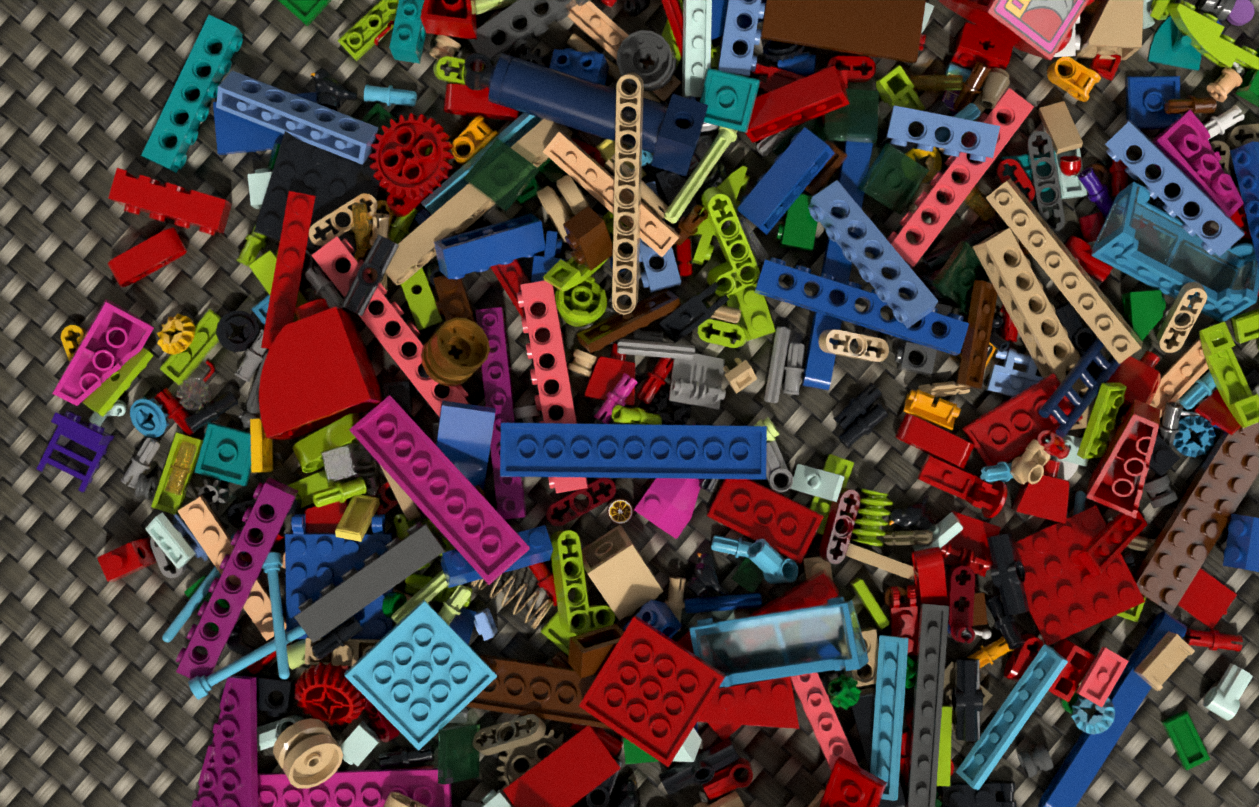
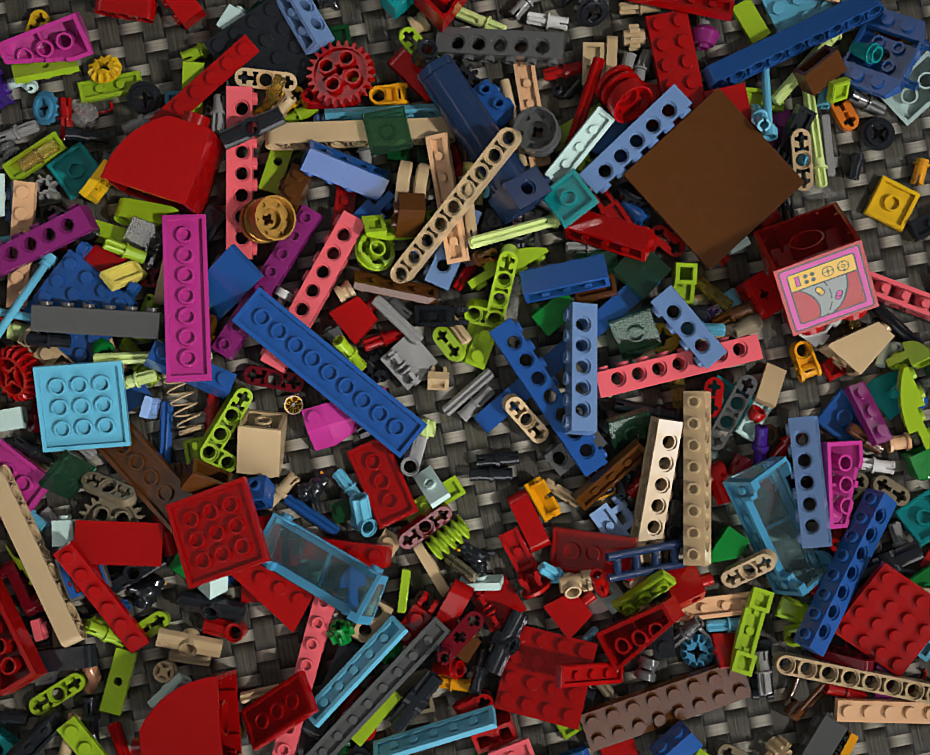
camera: 40 degrees right, 0 degrees up
medium azure axle [364,84,417,107] -> none
dark pink pin [594,373,638,424] -> none
none -> blue axle [158,401,174,465]
none -> red cone [432,658,465,680]
none -> magenta plate [844,382,893,447]

